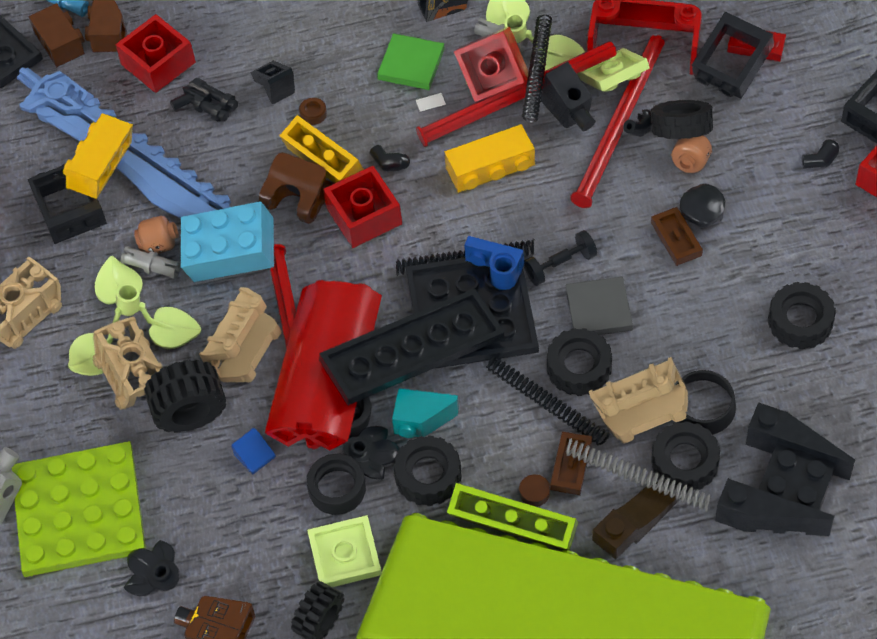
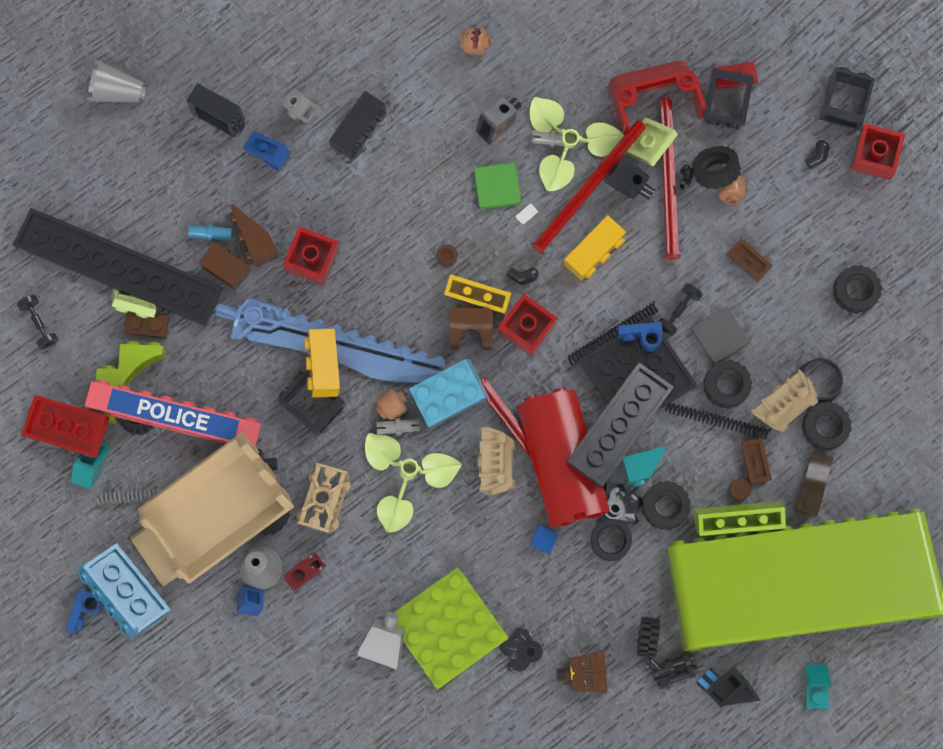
camera: 30 degrees left, 20 degrees up
tan piece [93,317,163,410] -> none
black tyre [144,360,226,433] -> none
black piece [170,78,238,122] -> none
black slope [250,60,295,104] -> none
yellowish green plate [307,515,382,587] -> none
red brick [453,26,529,102] -> none
black piece [522,14,552,123] -> none
light grey piece [566,438,711,512] -> none
black hair [680,184,725,227] -> none
black wedge [715,402,855,536] -> none

